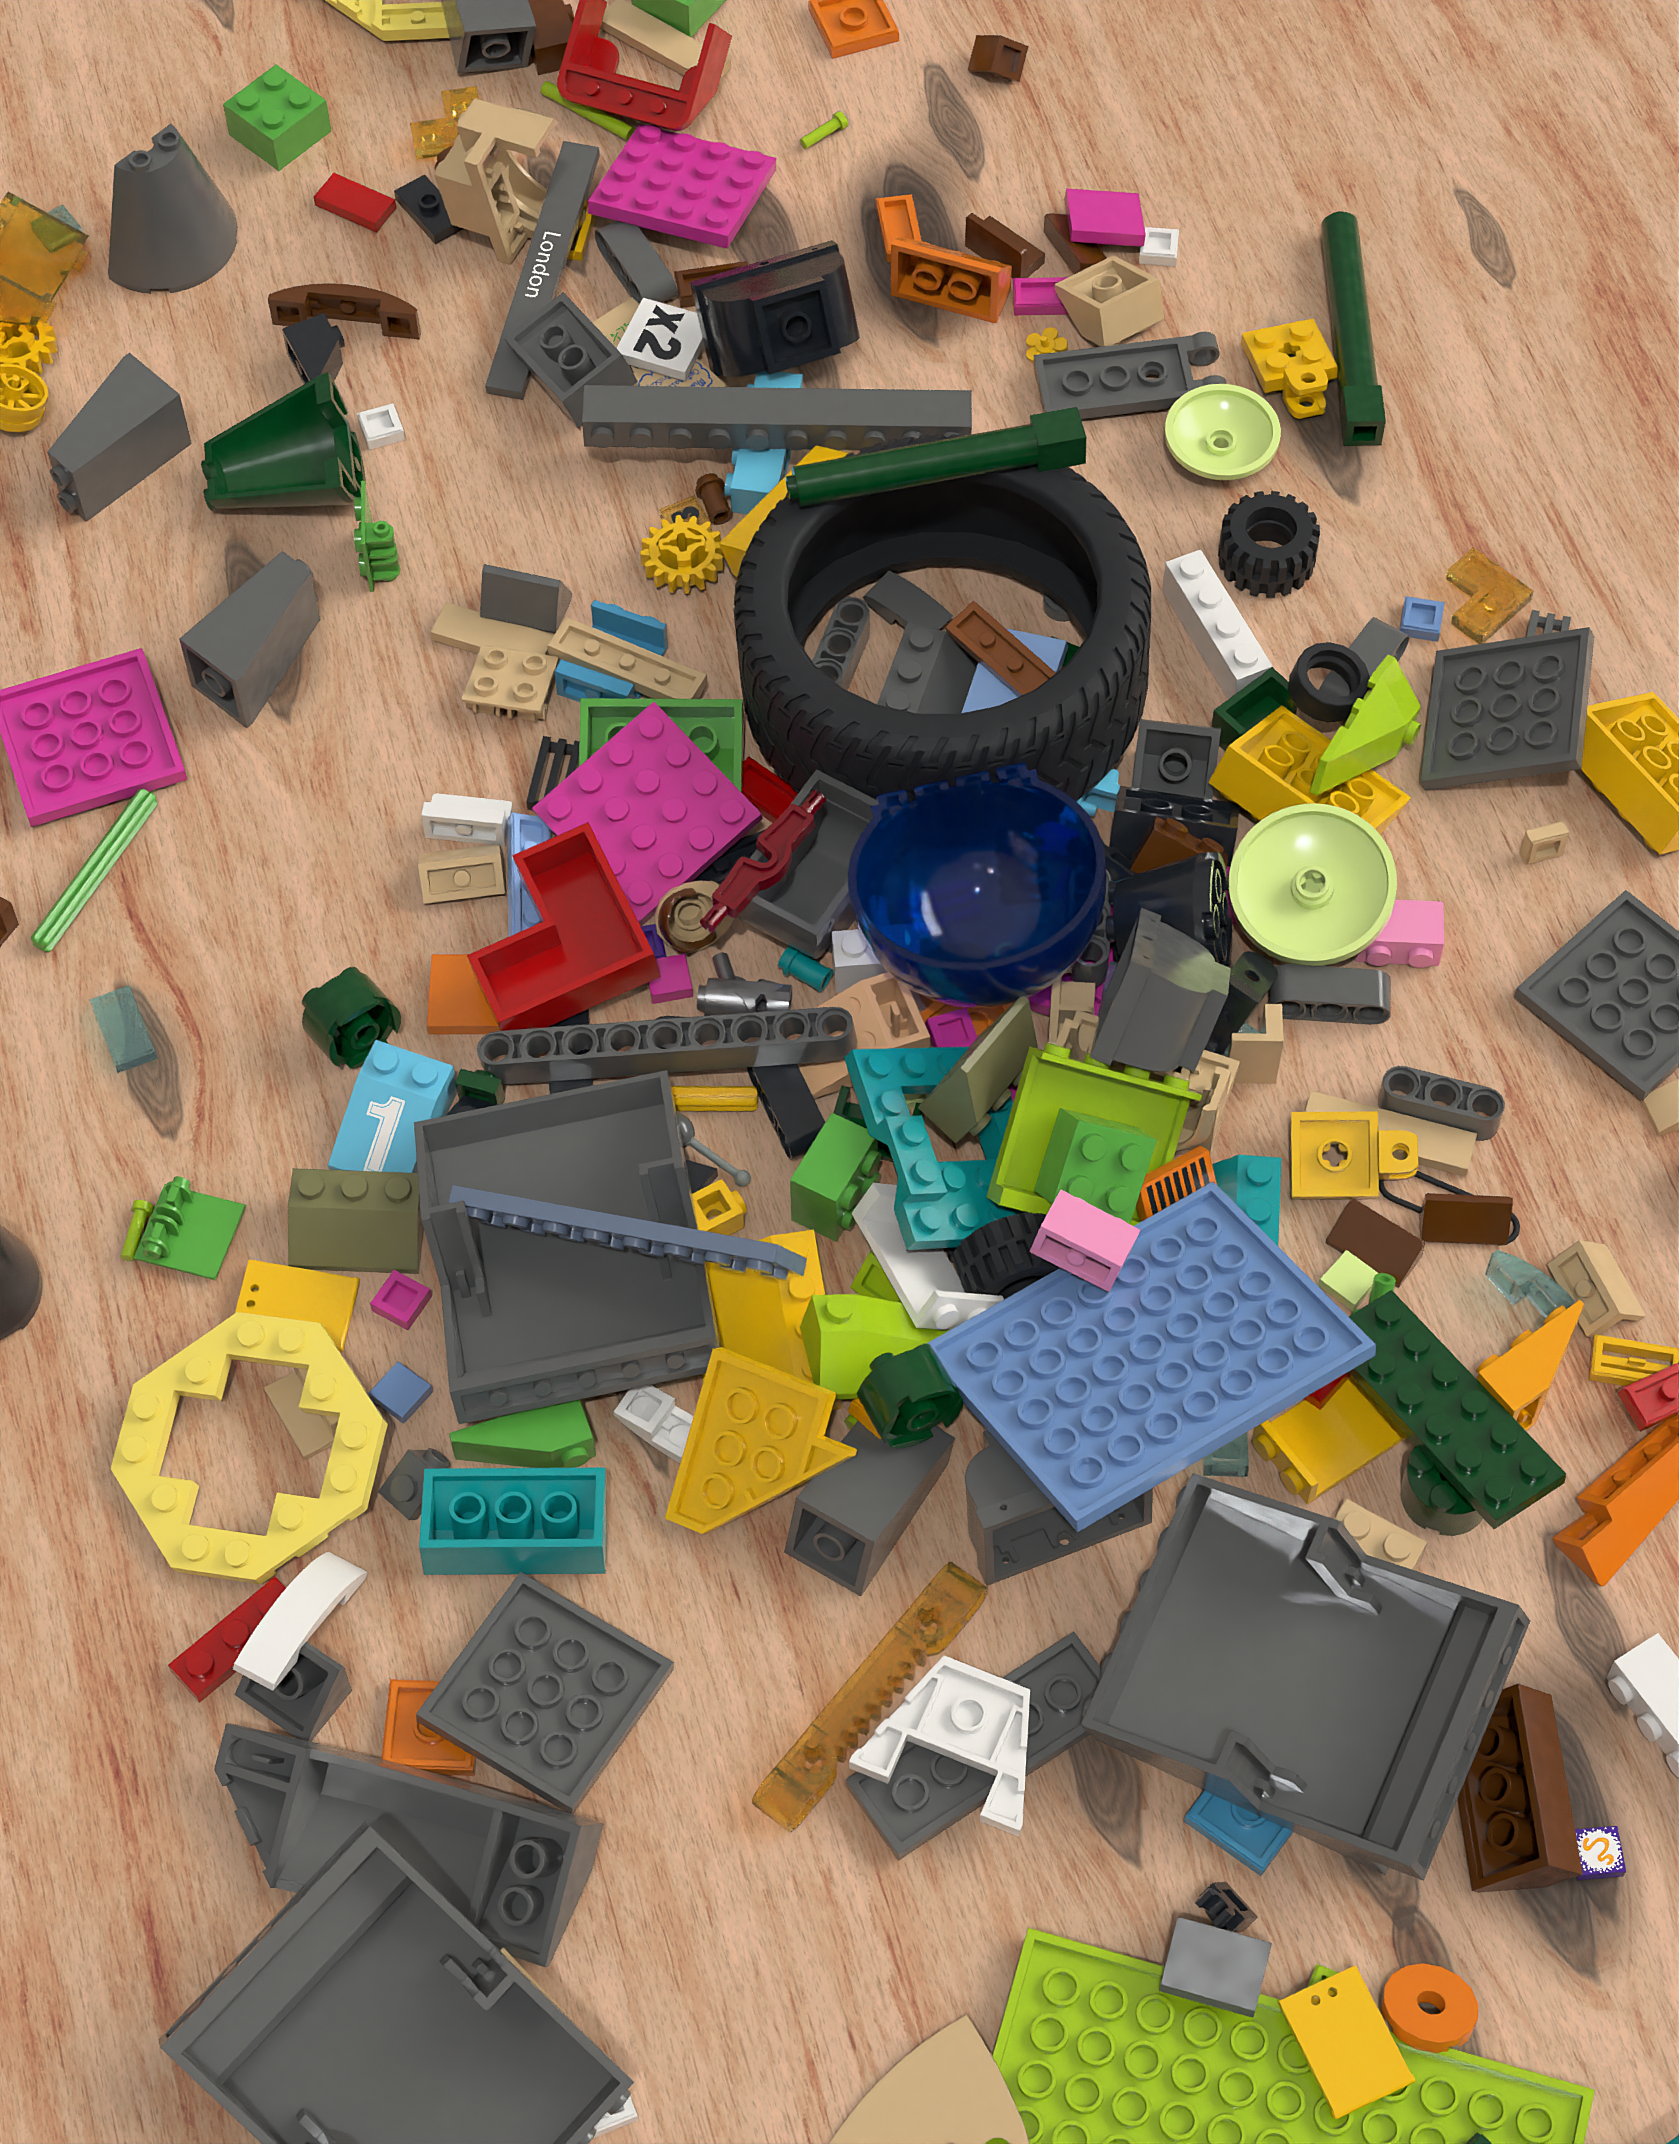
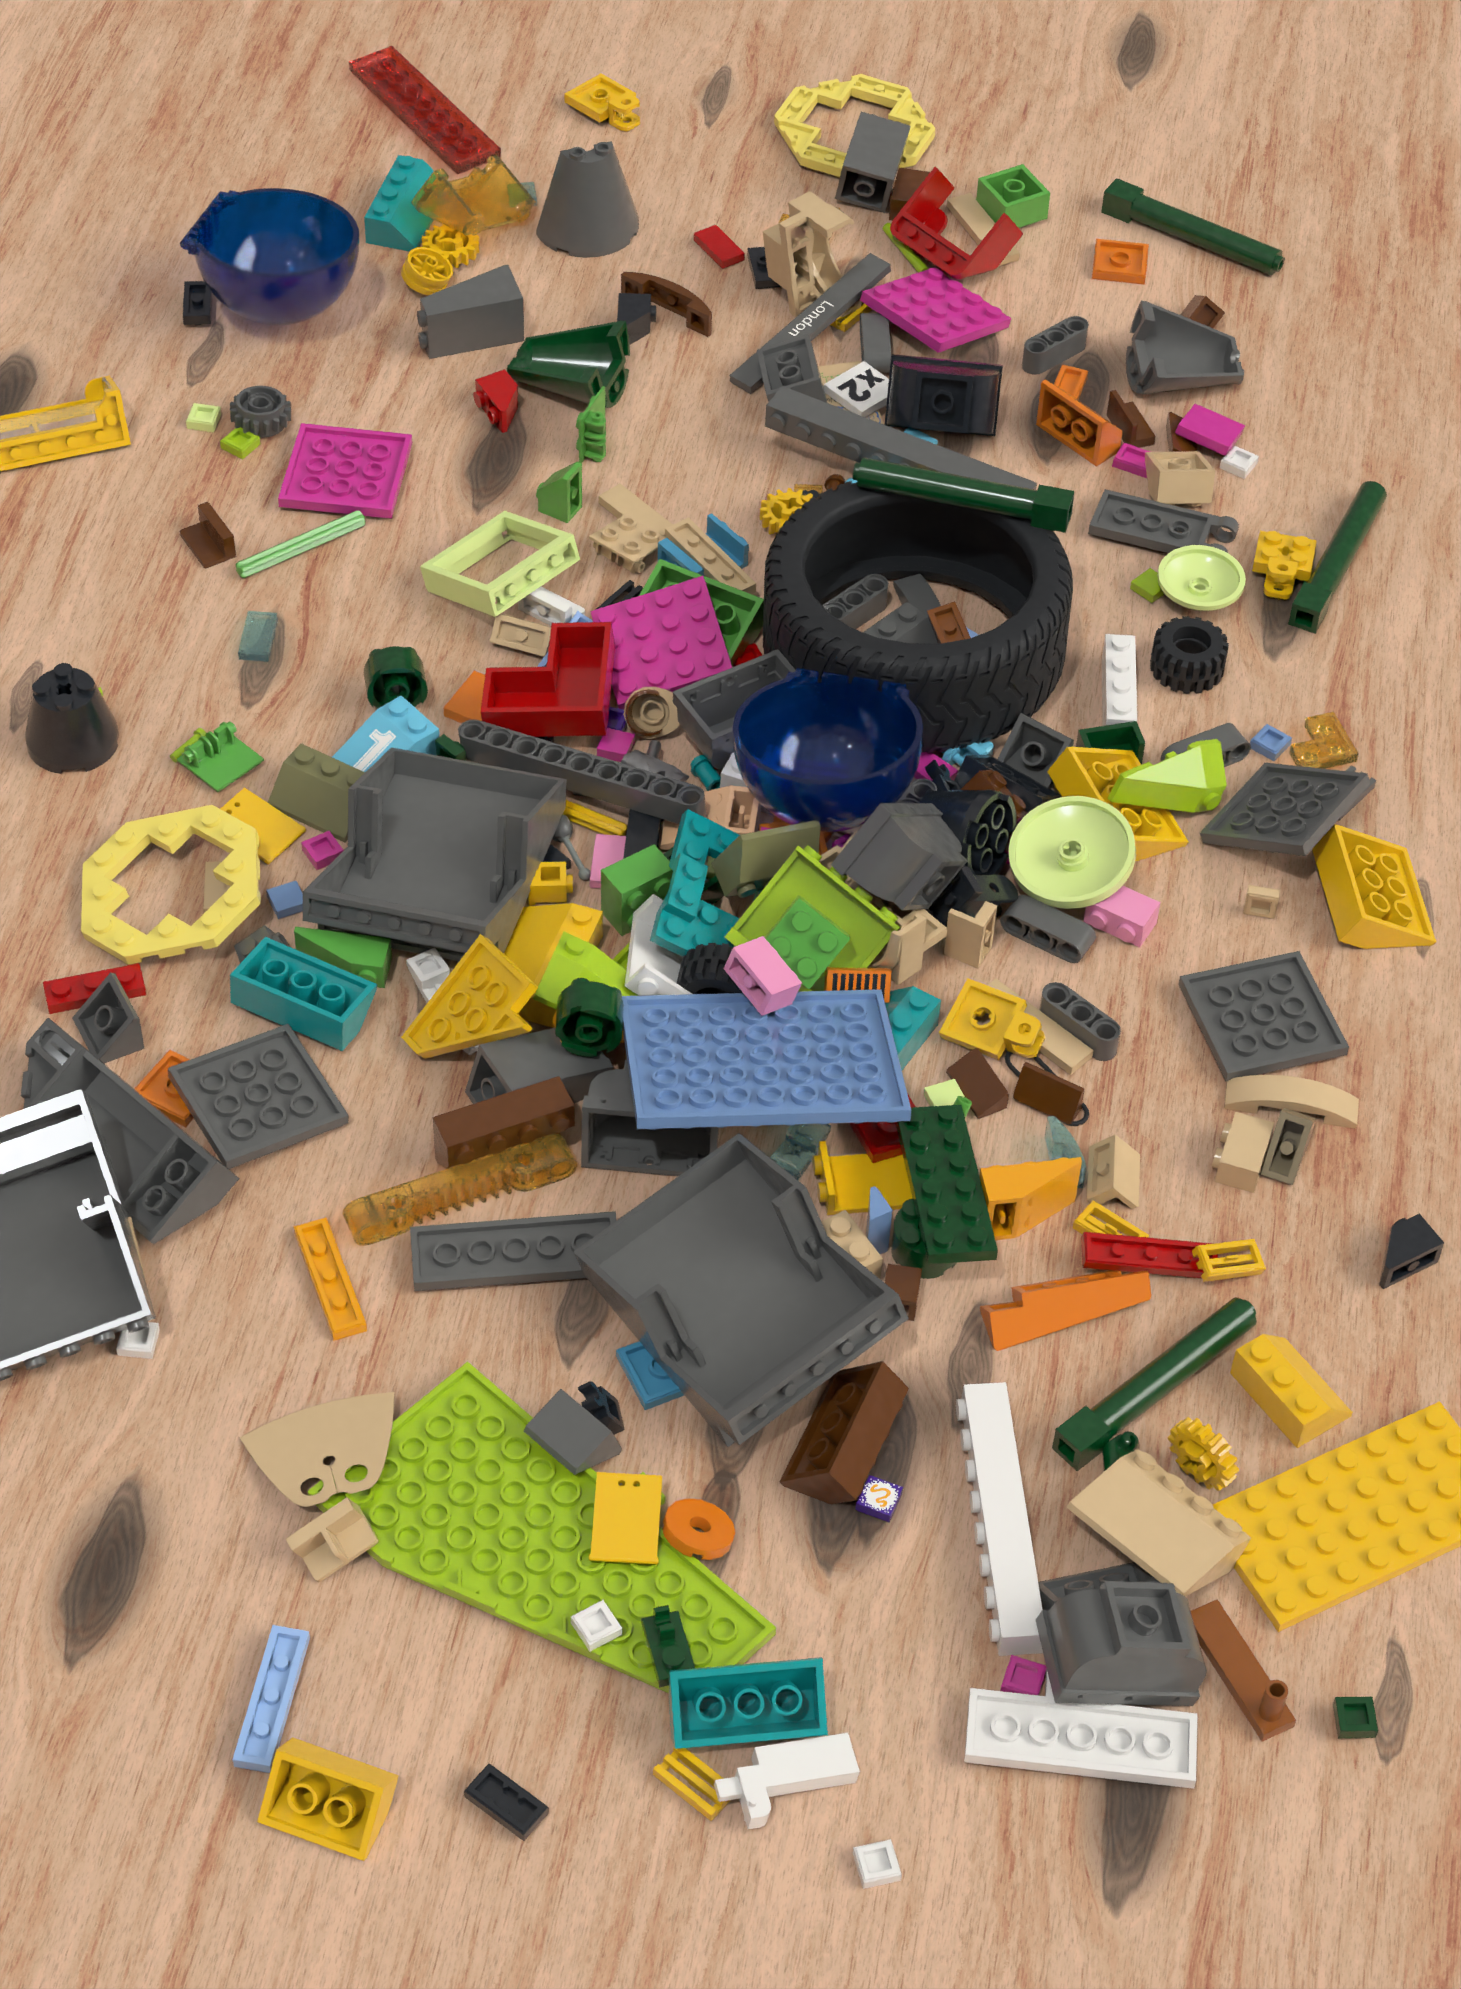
camera: 25 degrees right, 10 degrees down
dark grey slope [179,551,320,728] -> none
bright green brick [223,64,331,171] -> none
white slope [233,1552,368,1691] -> none
white tile [357,403,405,450] -> none
sand blue plate [449,1185,807,1281] -> none
dark grey slope [480,564,573,633] -> none
dark red piece [700,790,826,933] -> none
lime piece [800,111,848,149] -> none
white wing [849,1656,1030,1837] -> none
yellow plant [1026,327,1068,363] -> none
black tyre [1288,642,1370,723] -> none
none -> light orange tile [293,1217,367,1341]
none -> yellowish green window [420,511,580,617]
none -> reddish brown slope [433,1076,575,1168]
none -> red slope [473,369,518,433]
none -> bright green slope [536,462,582,523]
none -> yellow plate [564,73,640,132]
none -> bright pink tile [590,834,626,888]
none -> medium blue slope [866,1186,893,1254]
none -> reddish brown panel [885,1264,922,1321]
none -> dark grey beam [1022,316,1089,375]
none -> dark grey cone [1126,300,1244,394]
none -> lime tile [1130,568,1165,603]

